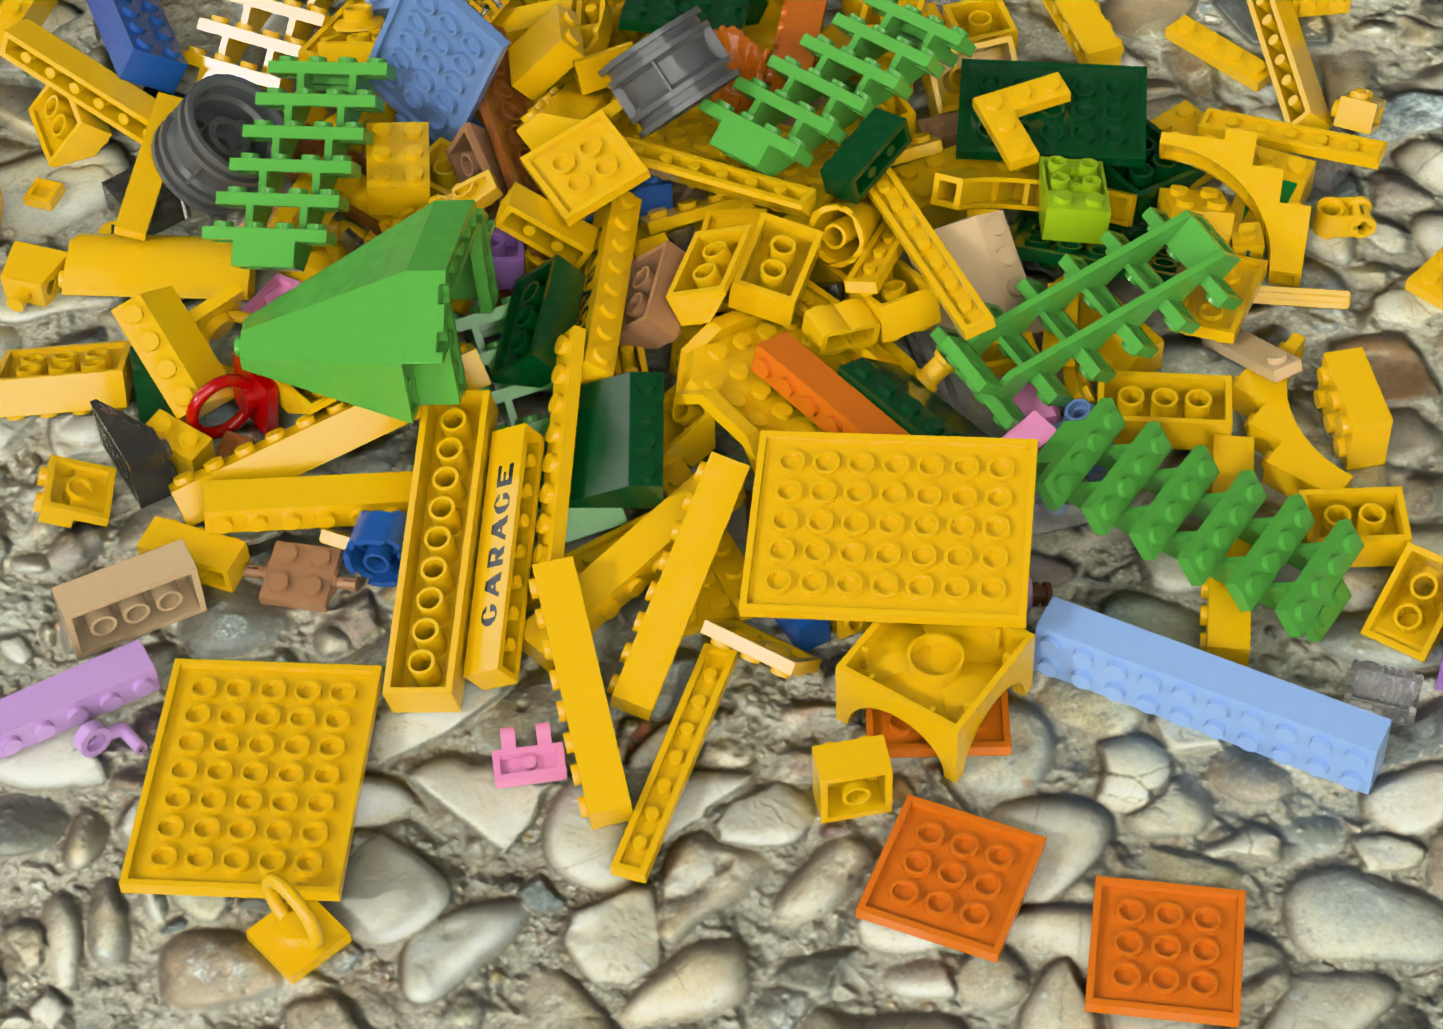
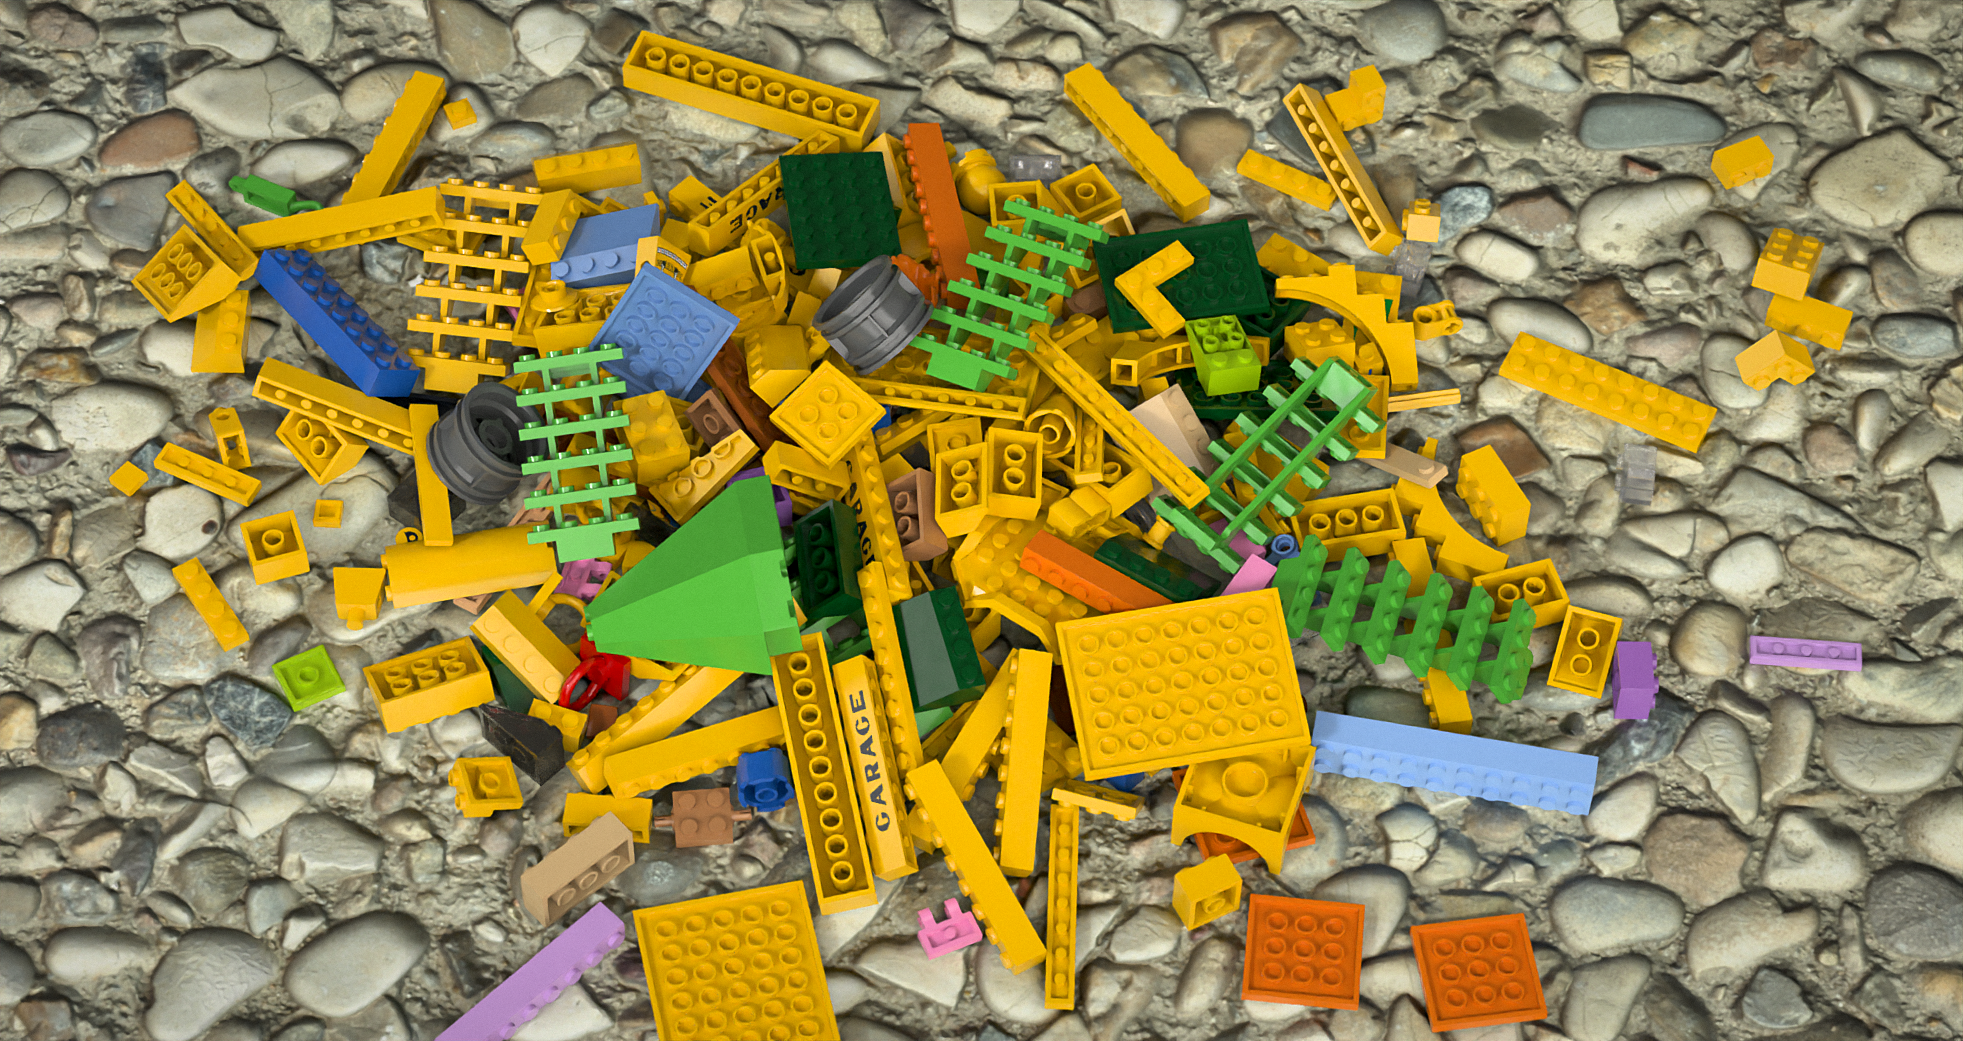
camera: 20 degrees left, 5 degrees up
lavender plate [73,720,148,758] -> none
yellow tile [319,529,351,550] -> none
yellow brick [508,3,584,102] -> none
yellow panel [572,41,633,96] -> none
dark green brick [820,107,912,205] -> none
yellow tile [1198,107,1387,170] -> none
clear brick [1343,659,1424,726] -> none

